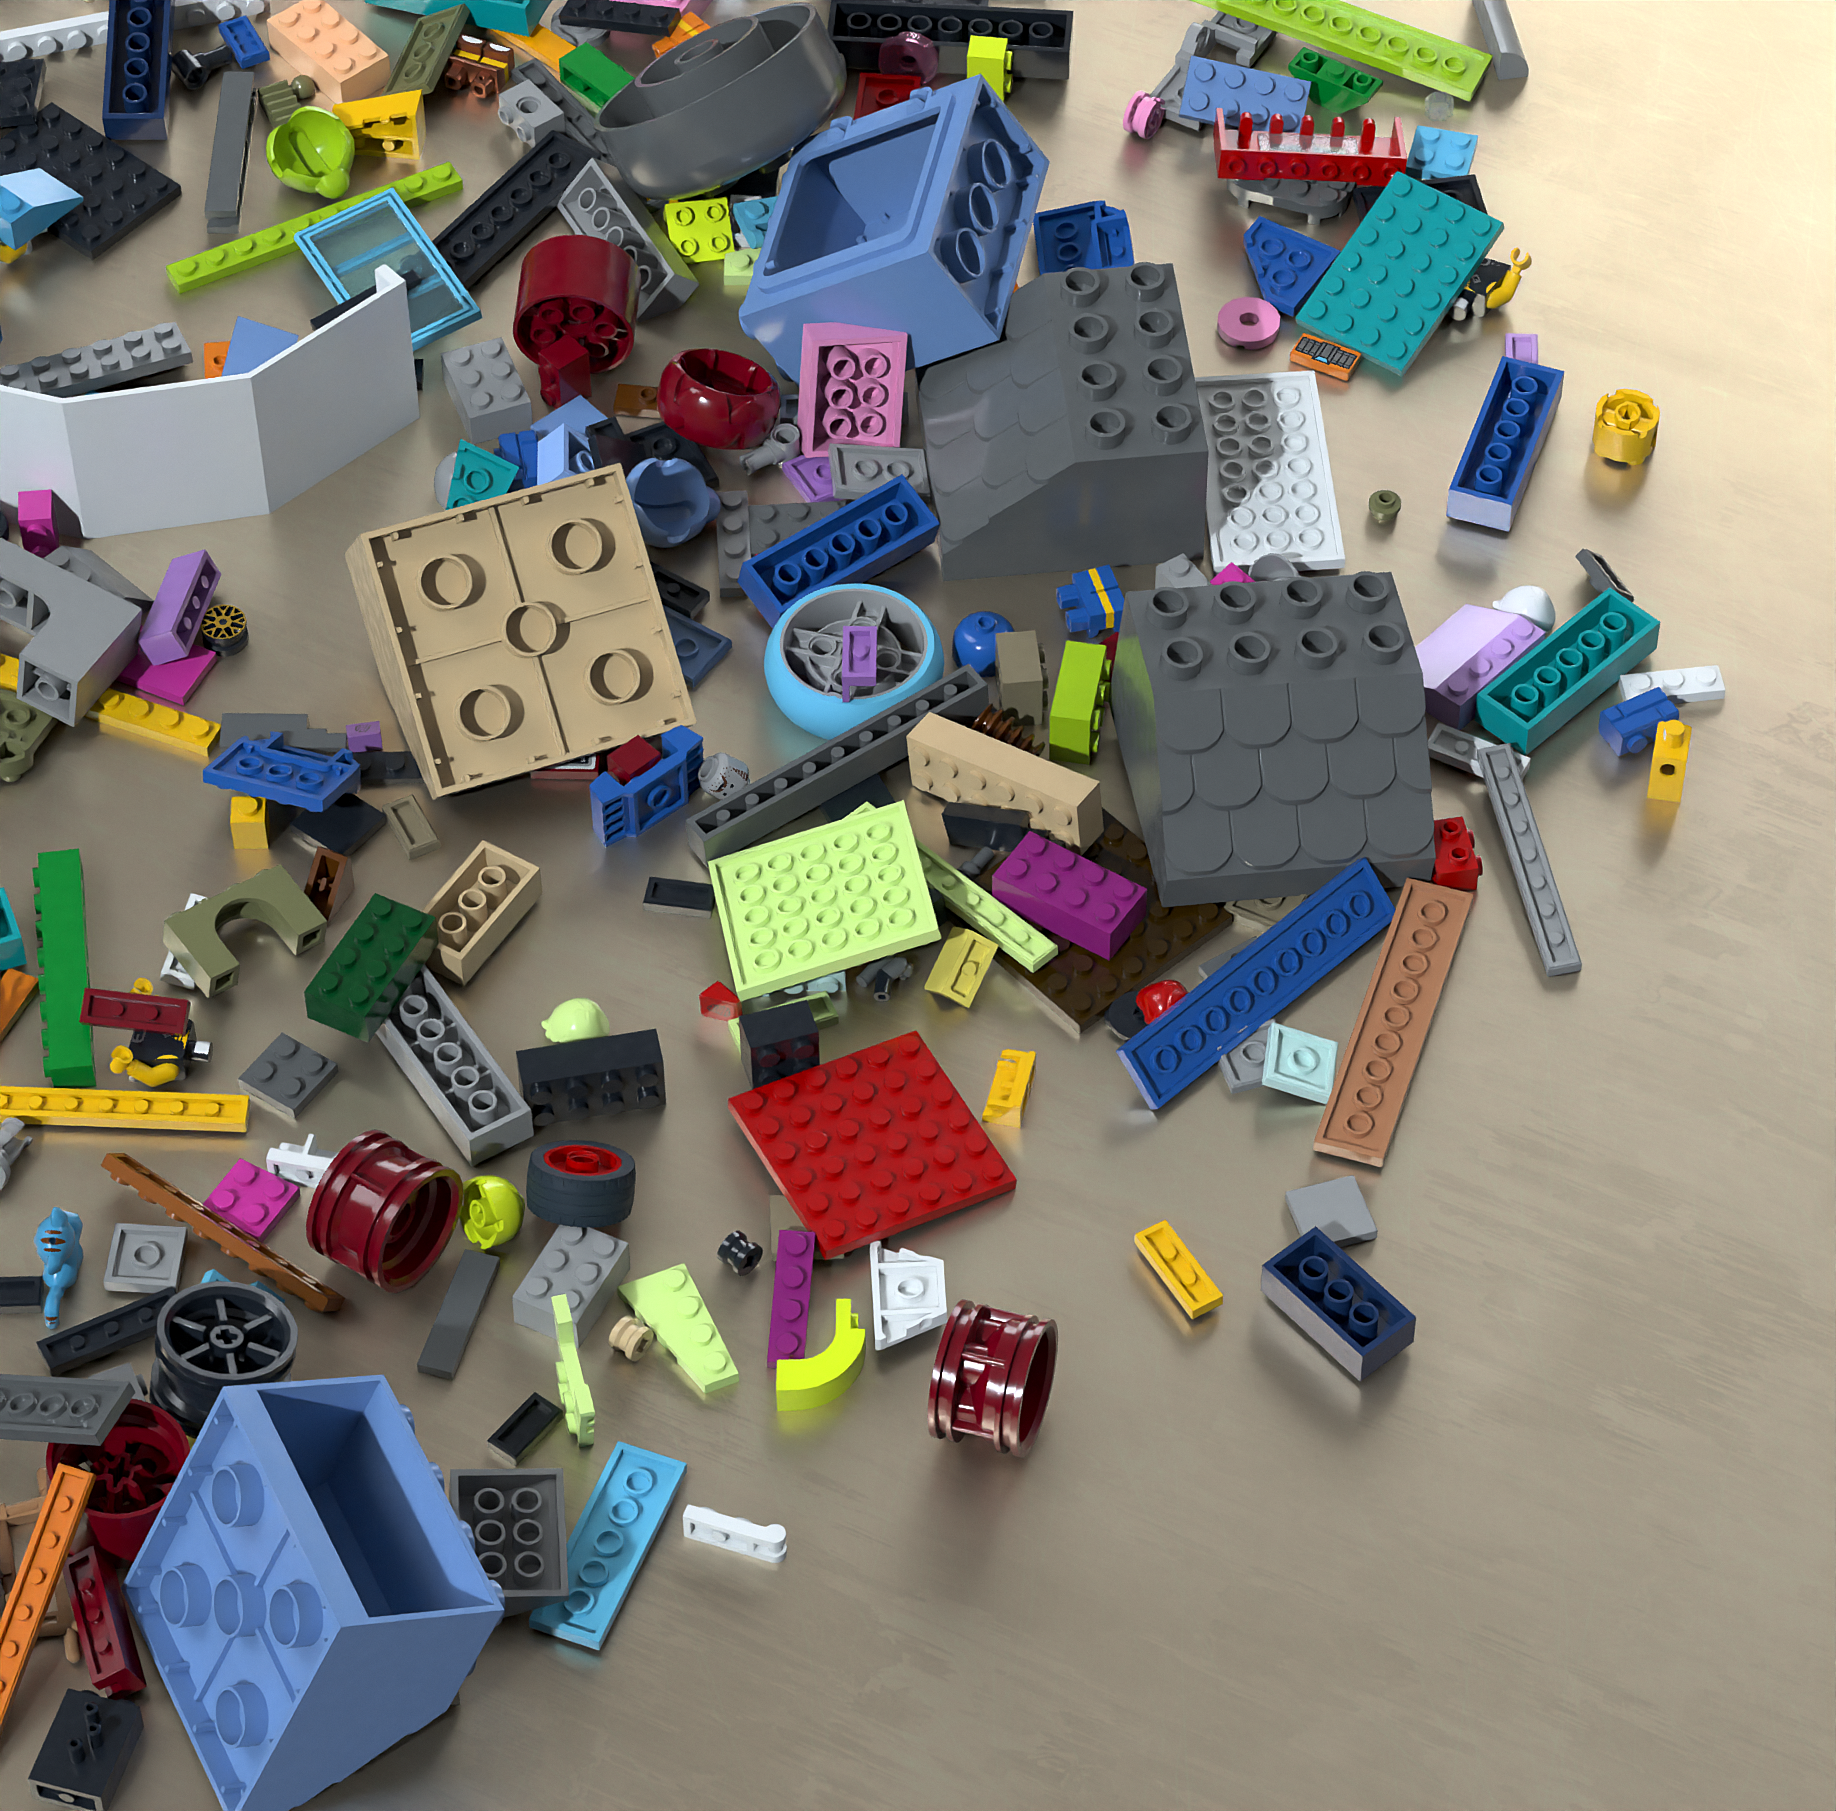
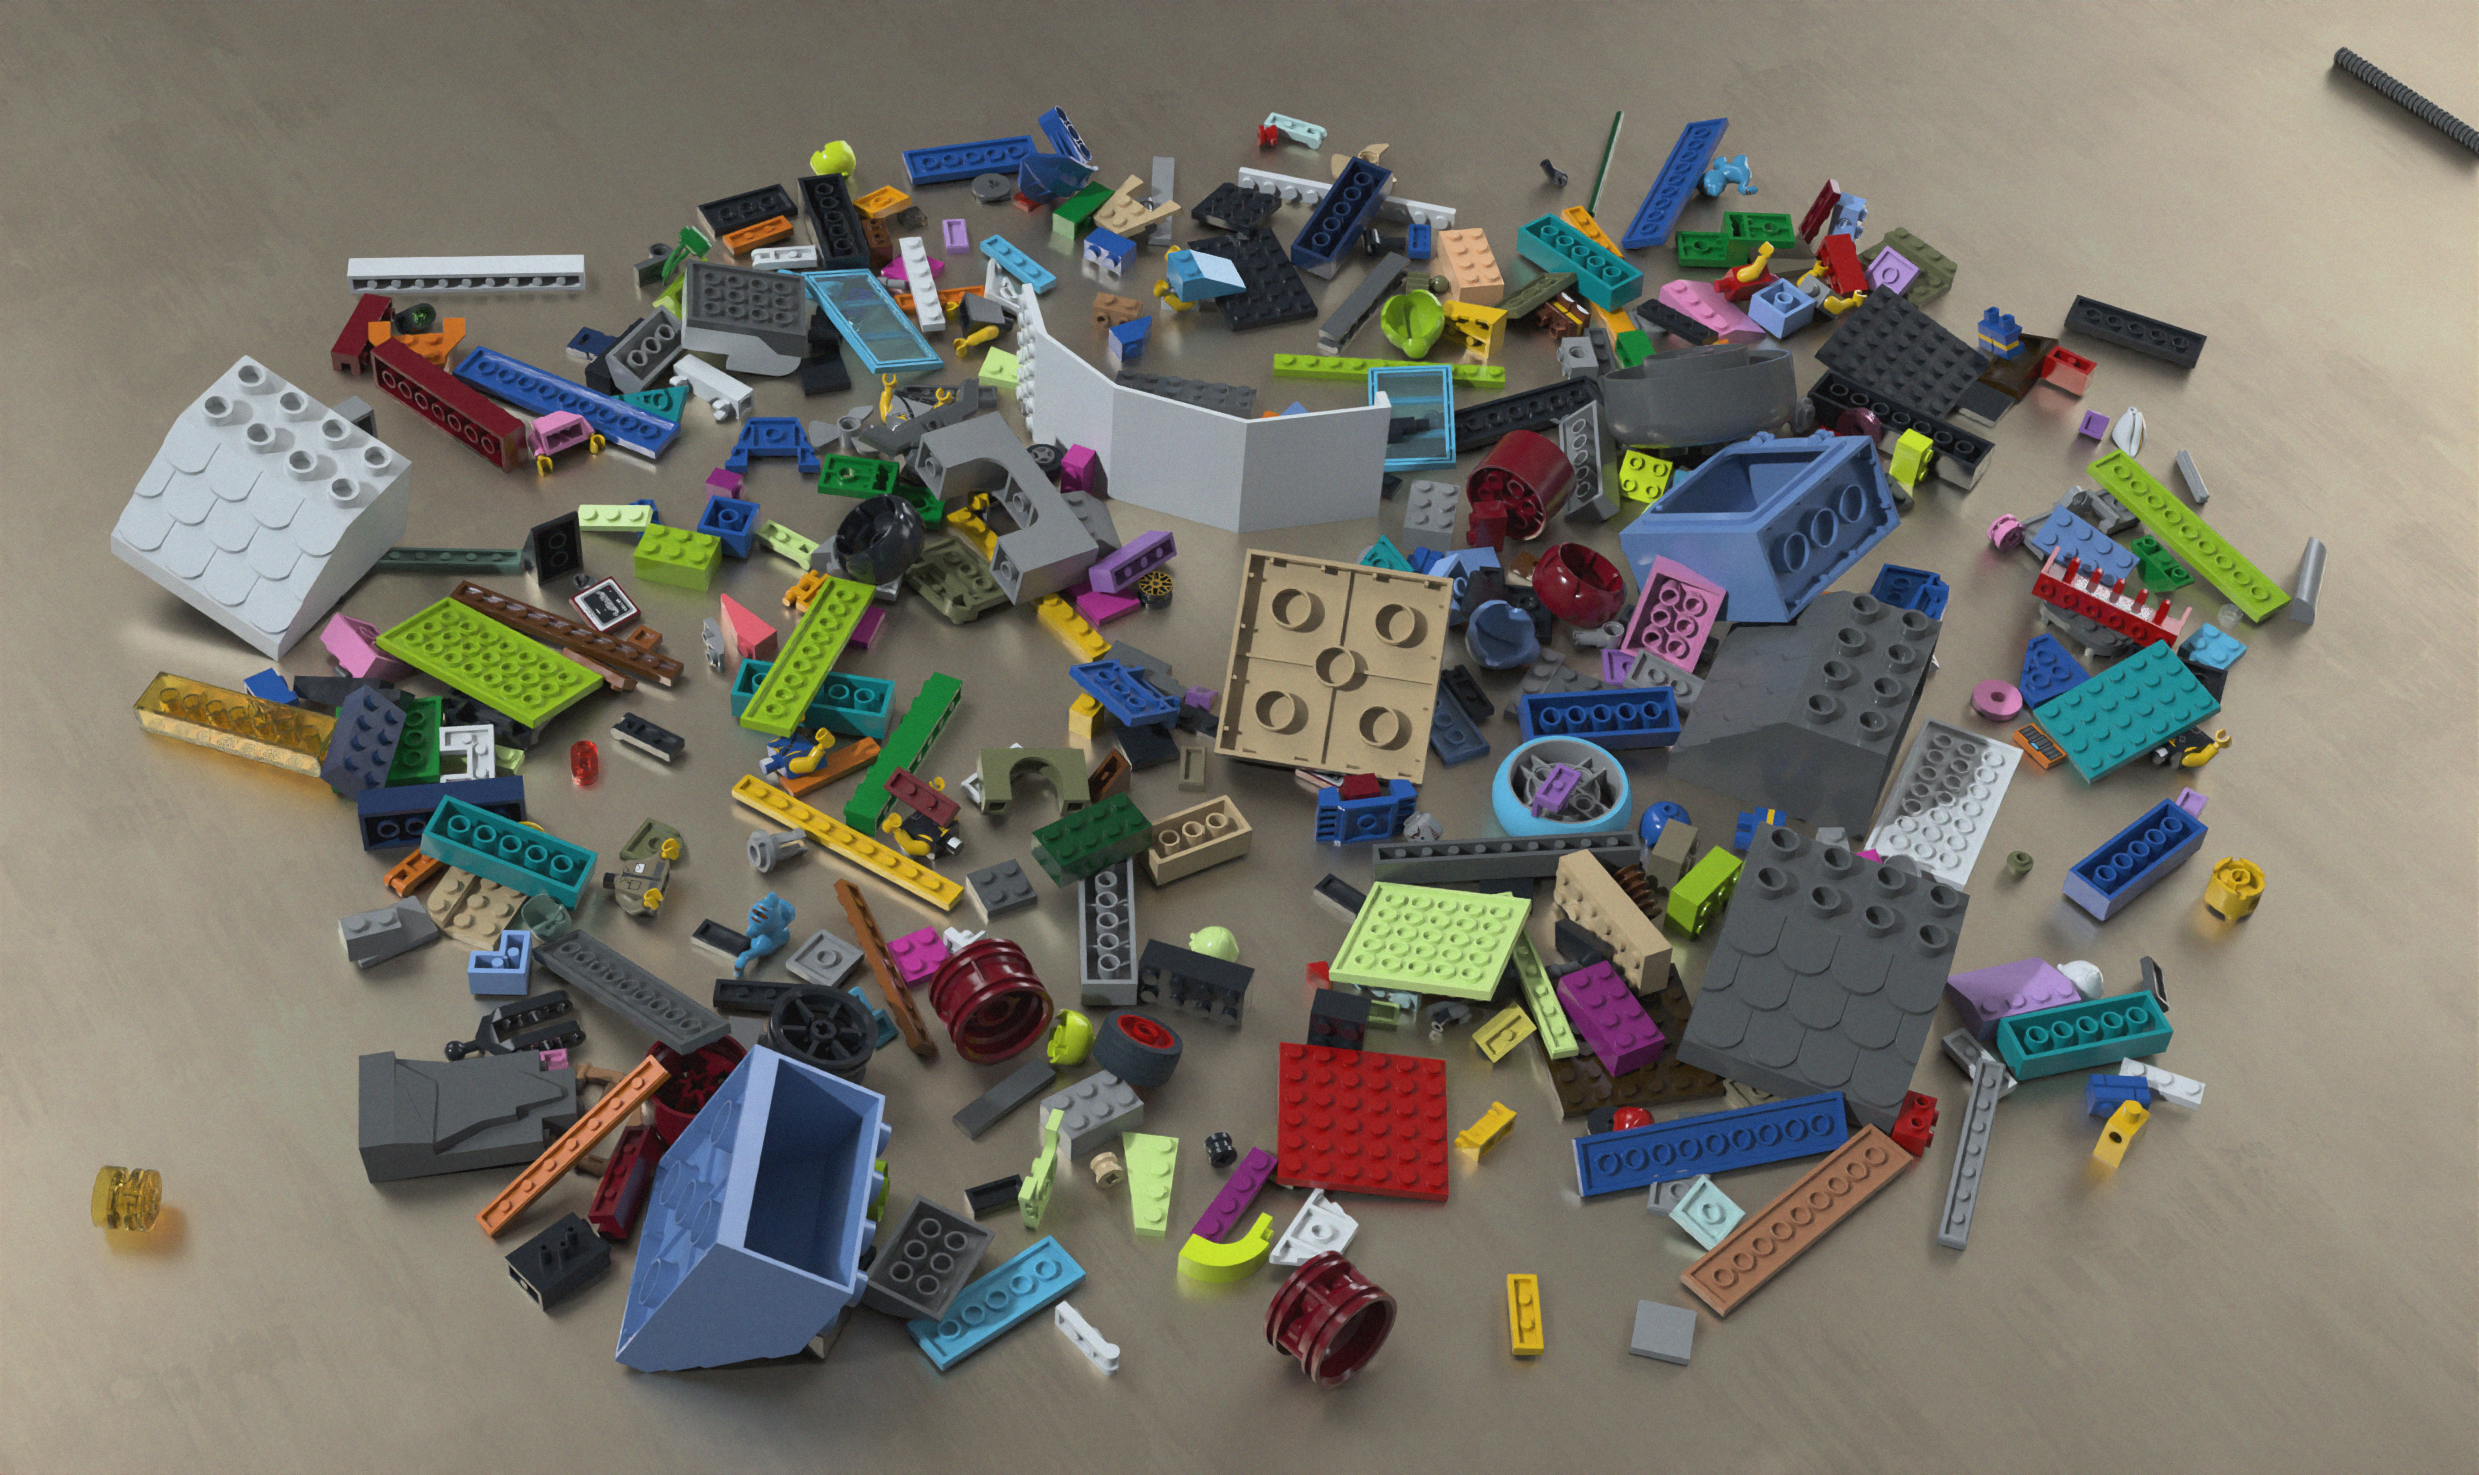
camera: 25 degrees right, 5 degrees down
dark blue brick [1260,1226,1416,1381] -> none

